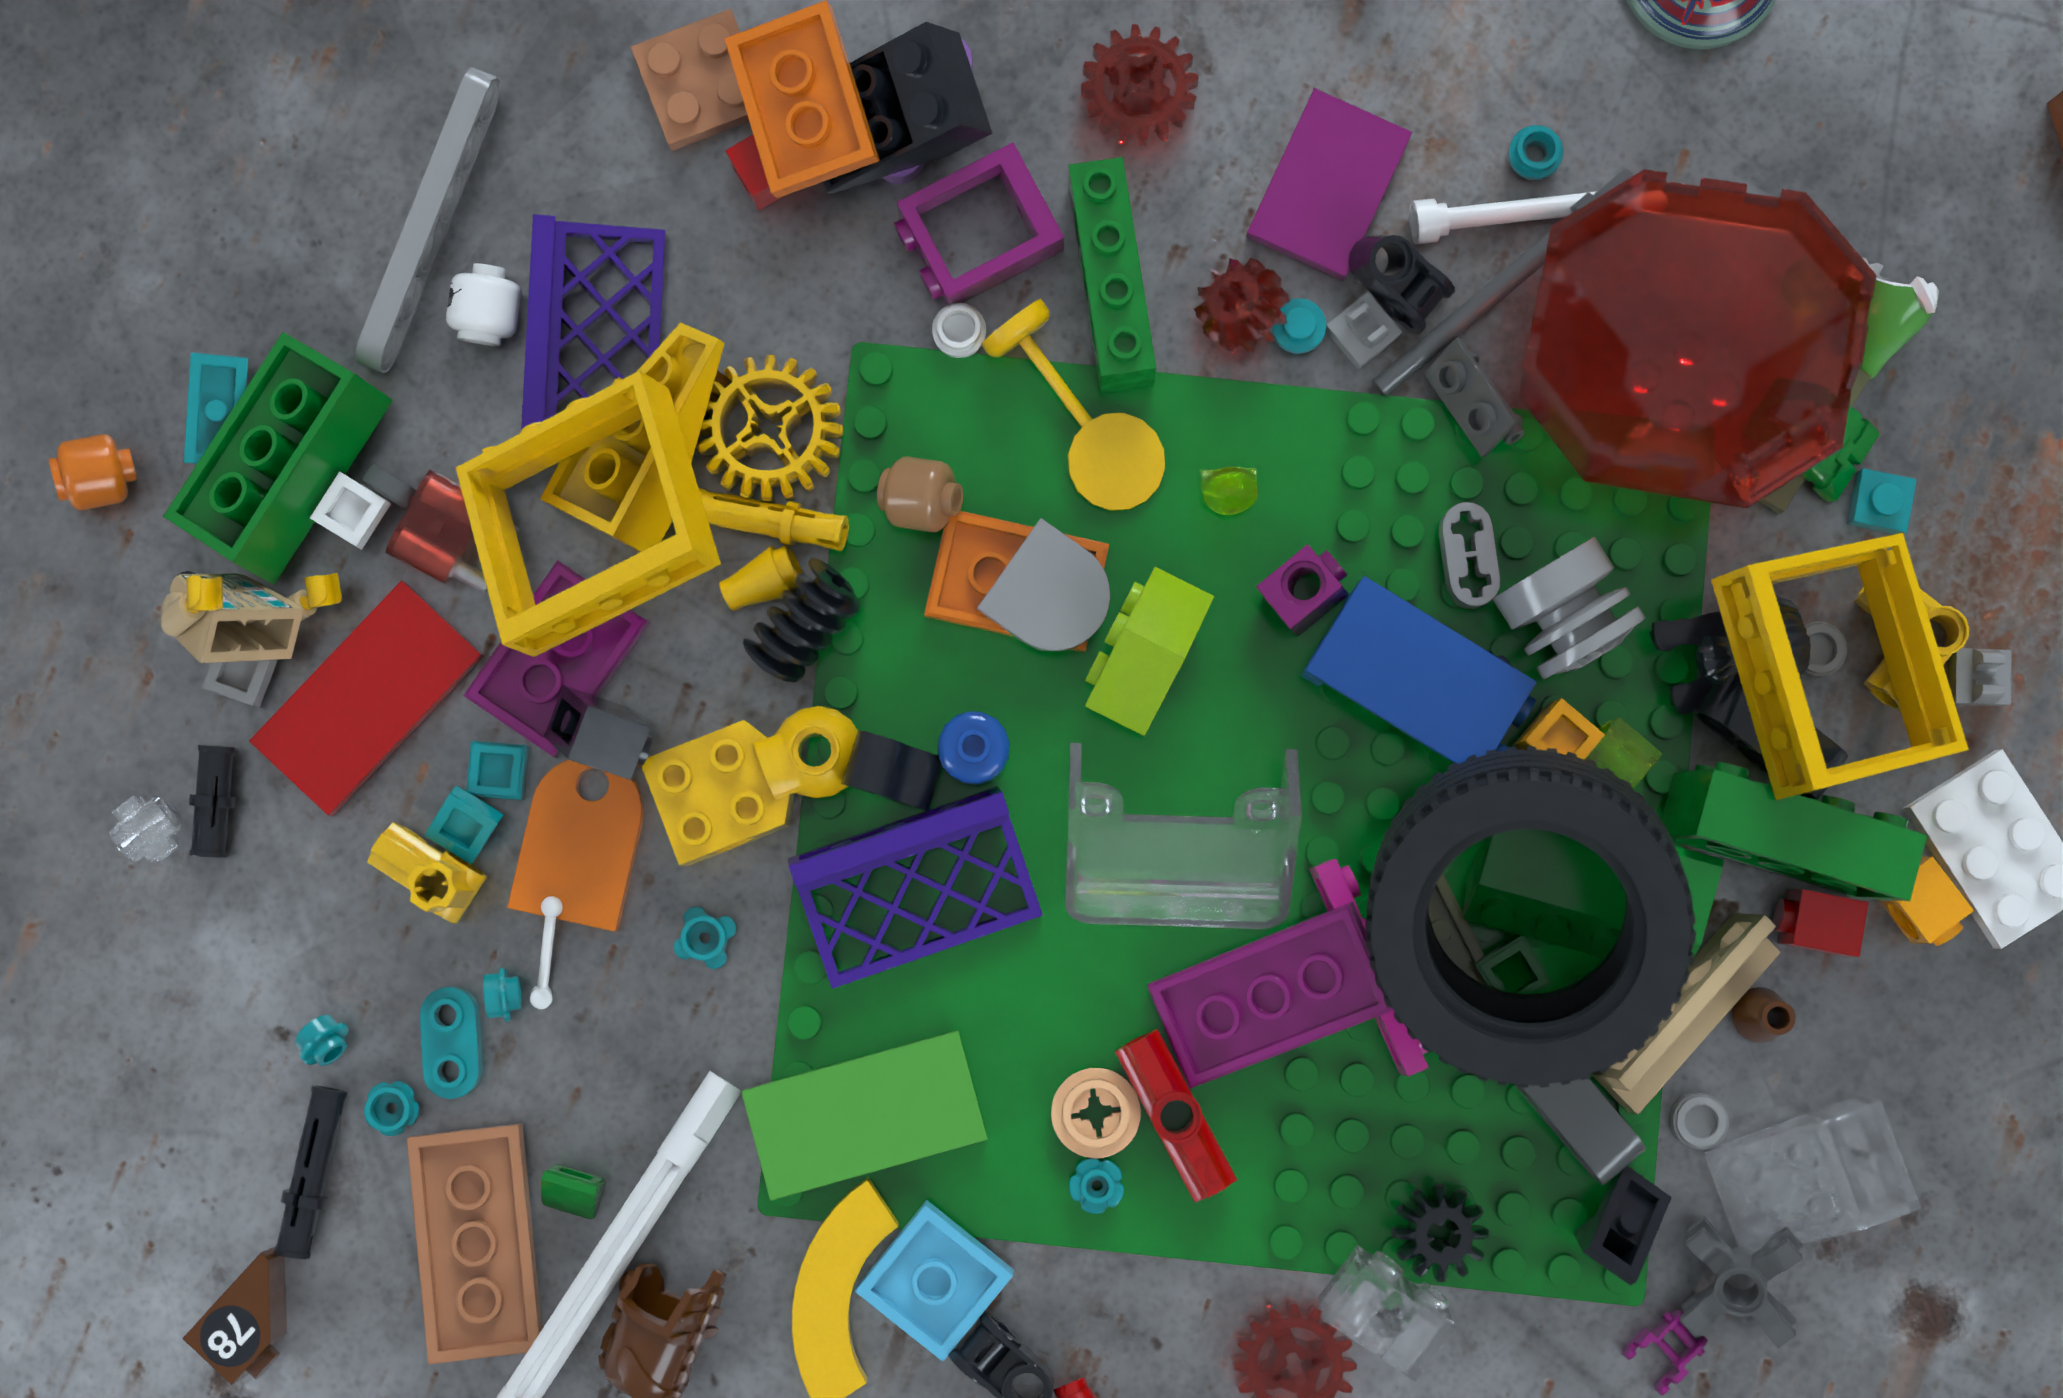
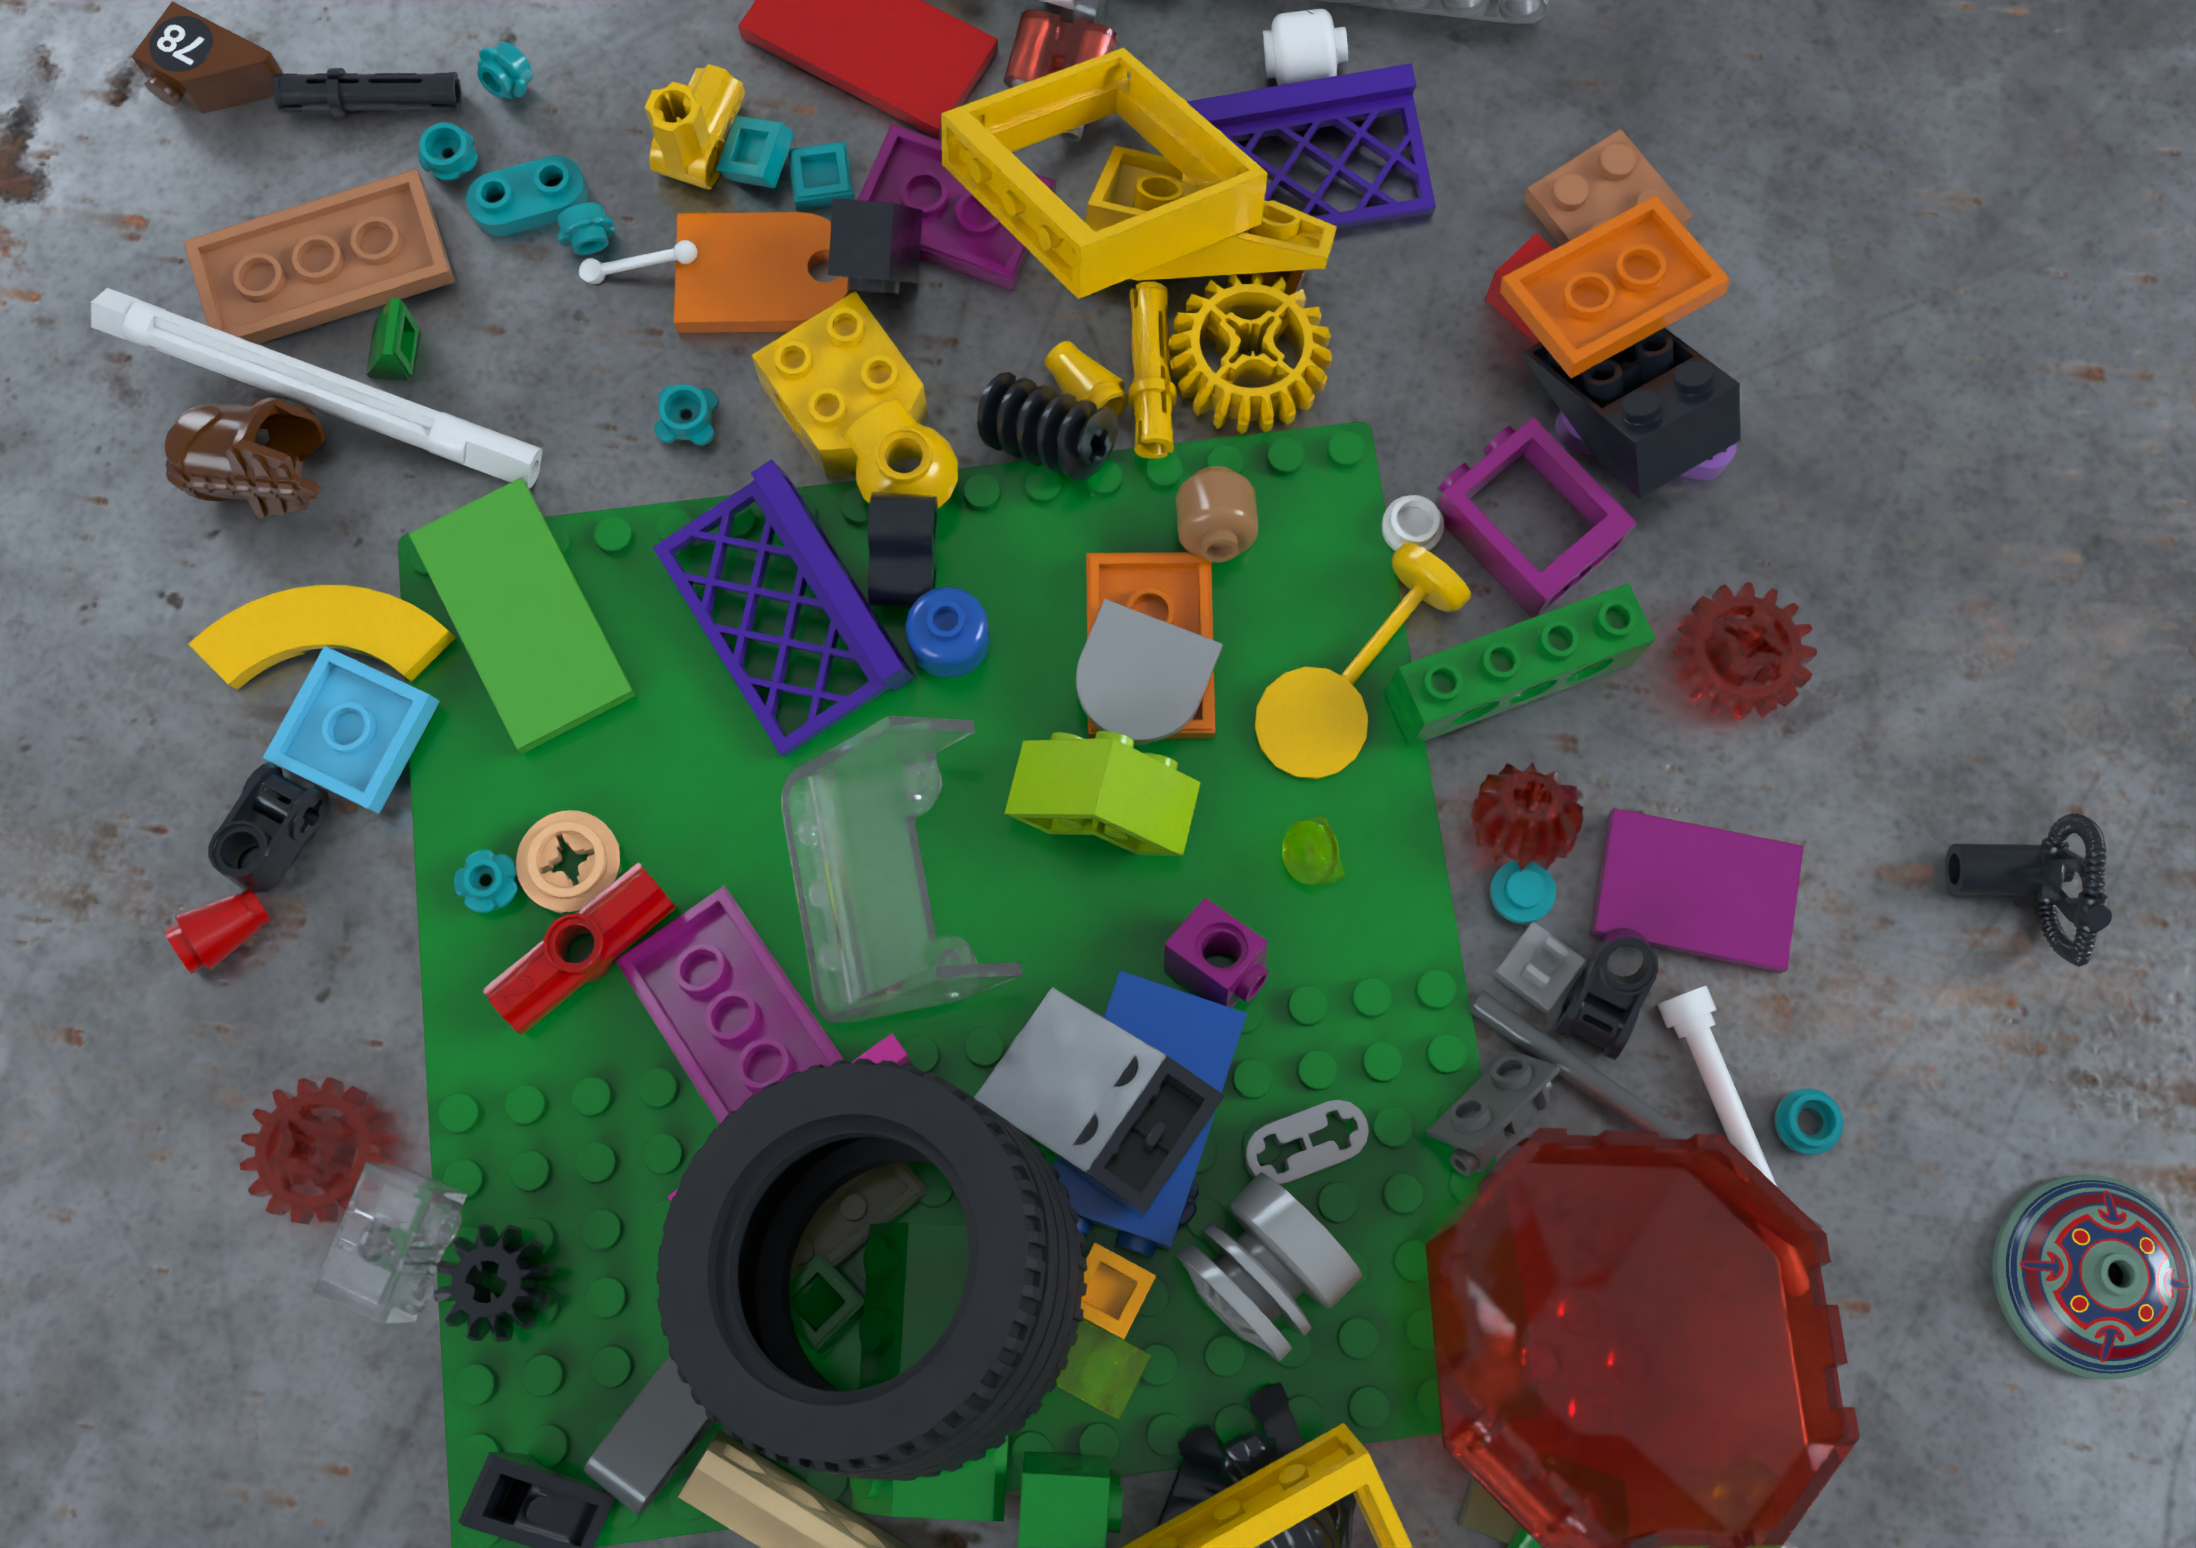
camera: 75 degrees right, 10 degrees down
none -> slope [974,987,1225,1219]

